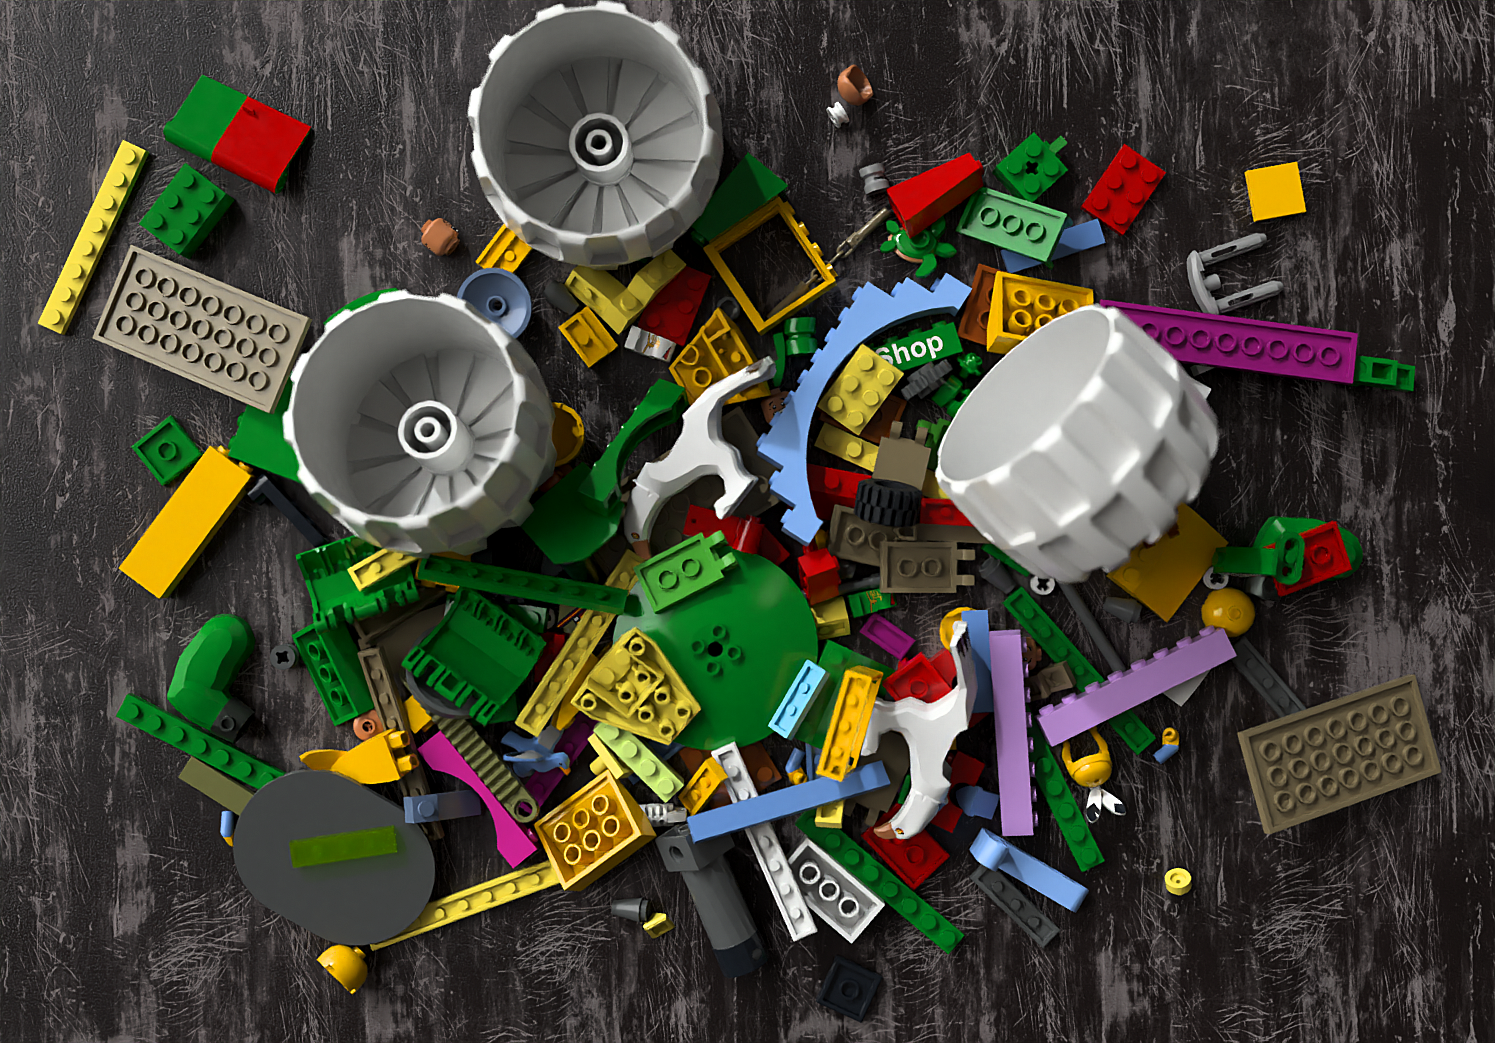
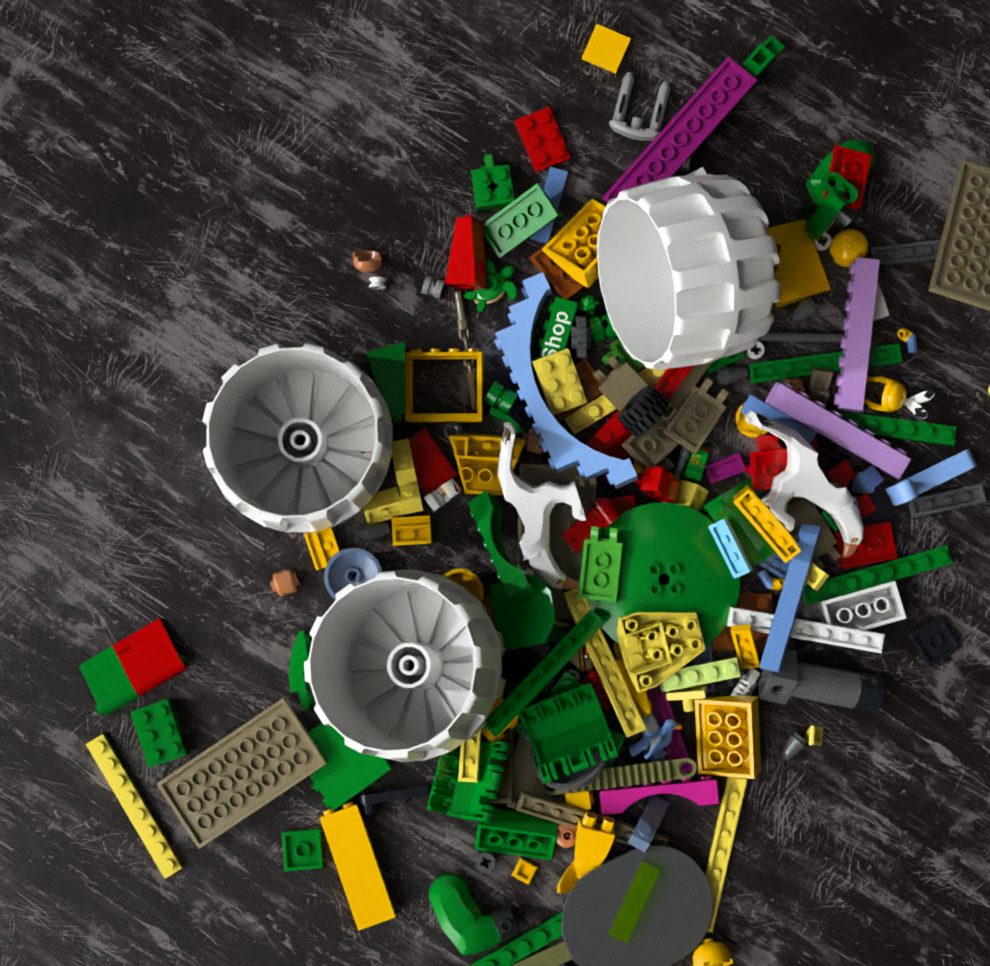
camera: 65 degrees left, 5 degrees down
none -> yellow tile [511,857,538,885]

